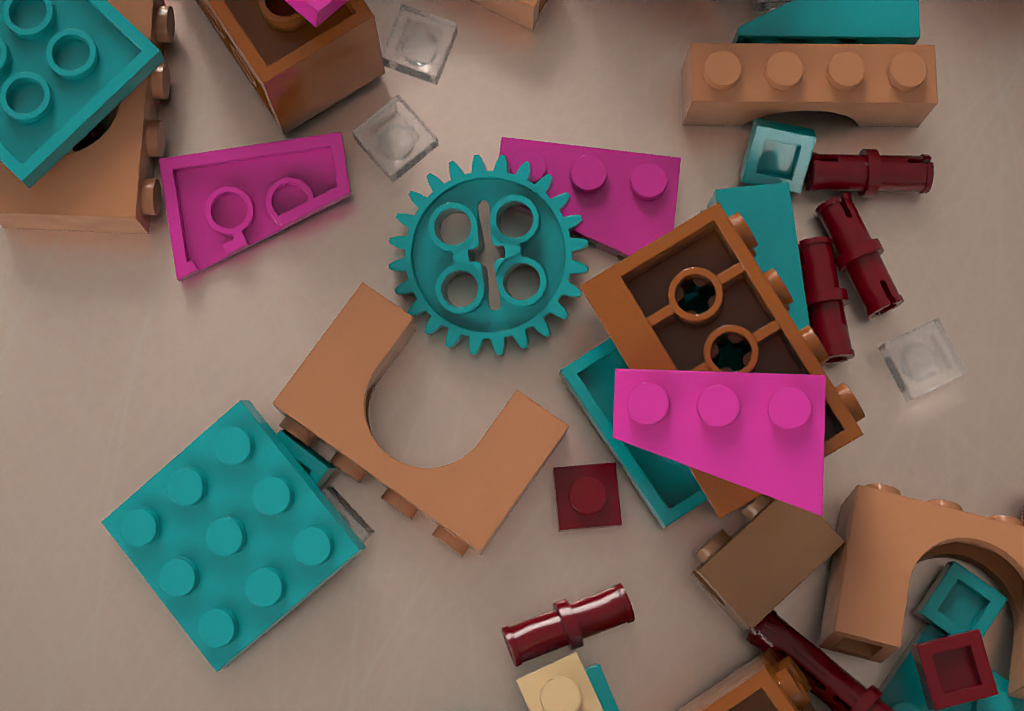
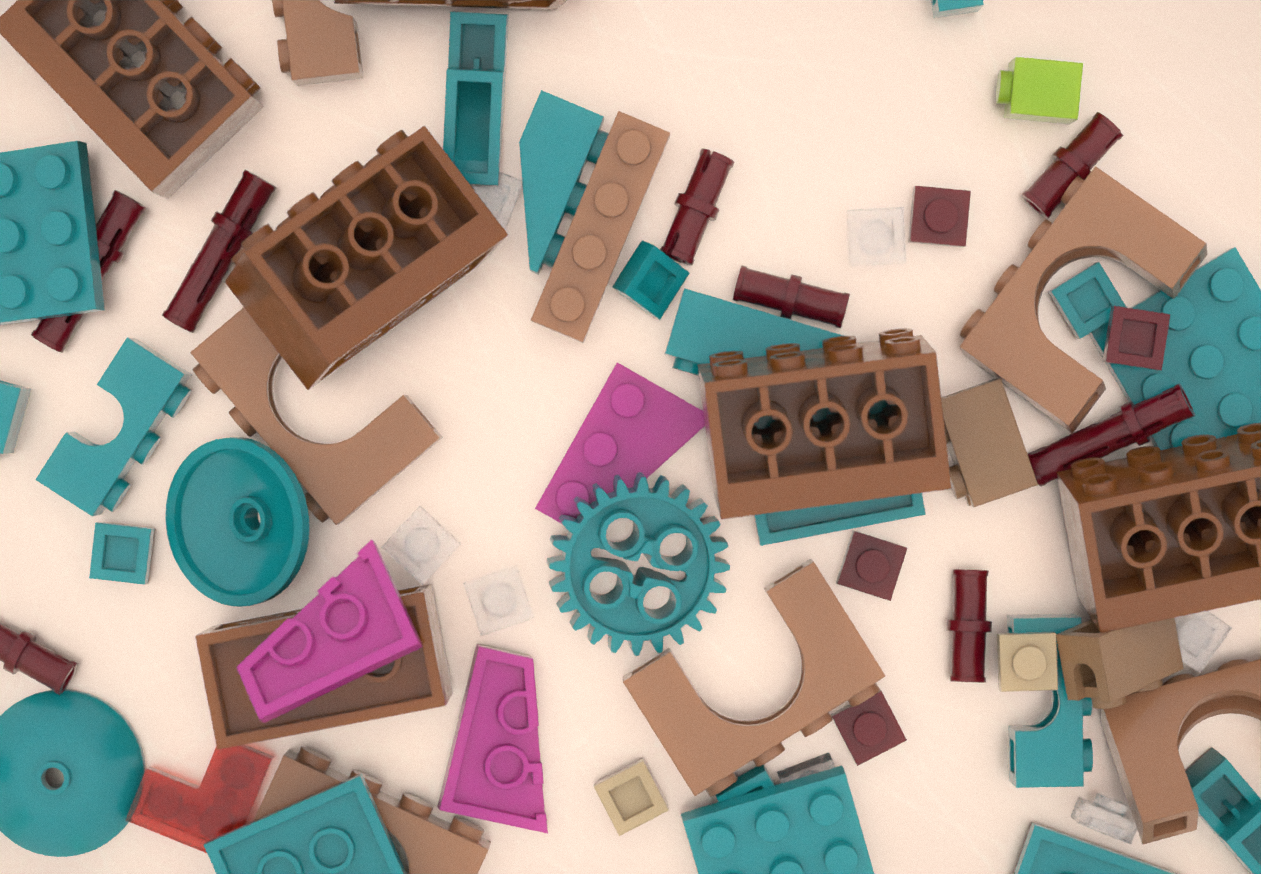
camera: 60 degrees left, 10 degrees up
dark pink wing [613,369,826,516] -> none
dark red pin [815,193,904,319] -> none
none -> tan plate [593,759,669,836]
none -> dark red plate [831,690,907,766]
none -> dark red plate [908,186,971,248]

